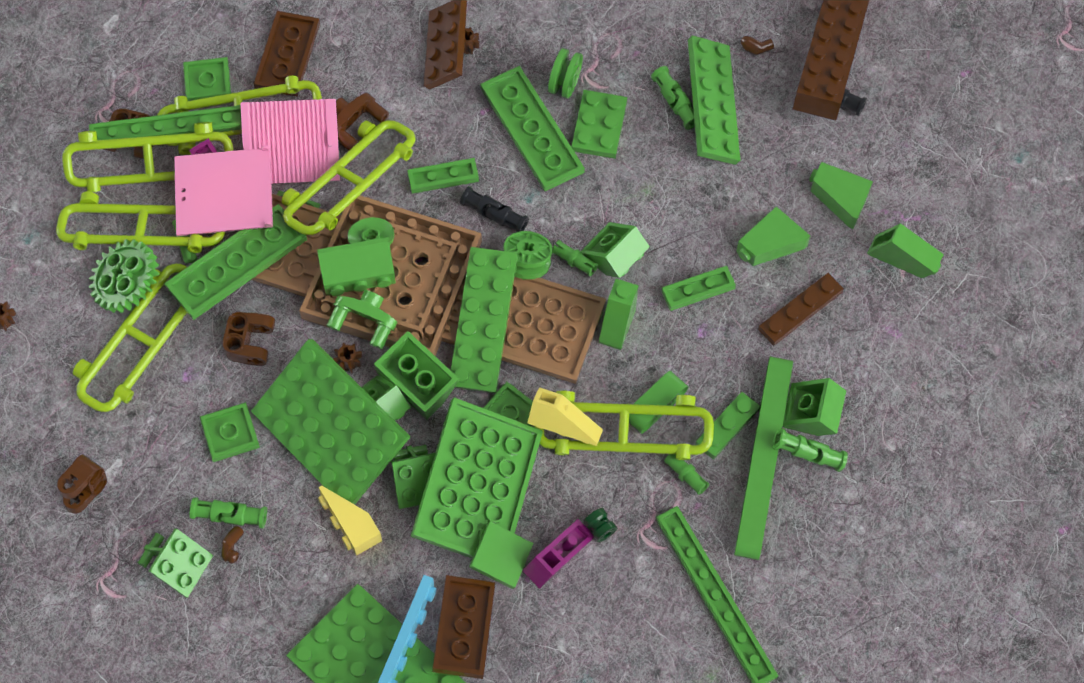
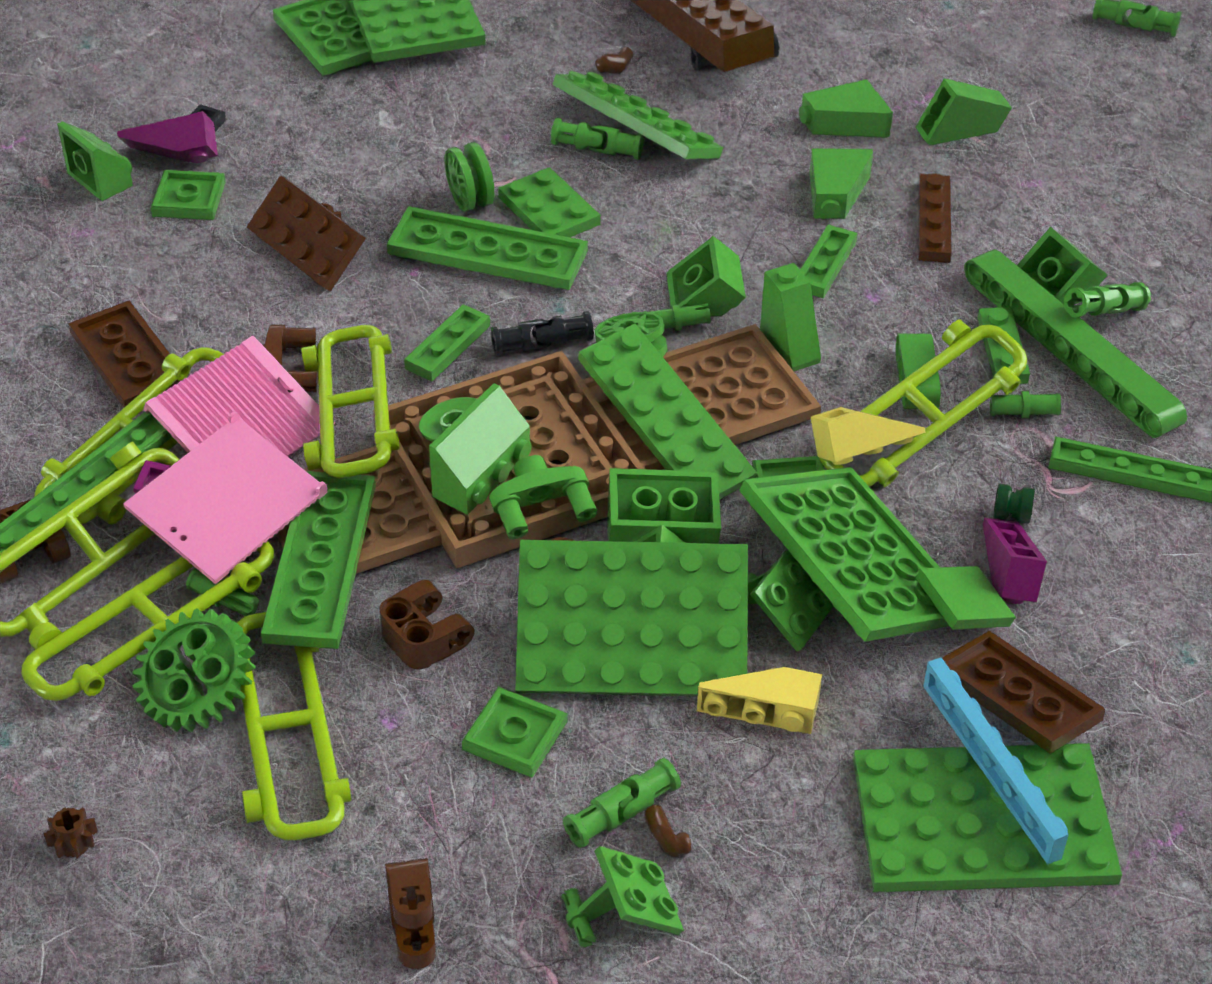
camera: 45 degrees left, 20 degrees down
bright green tile [183,57,231,101] -> none

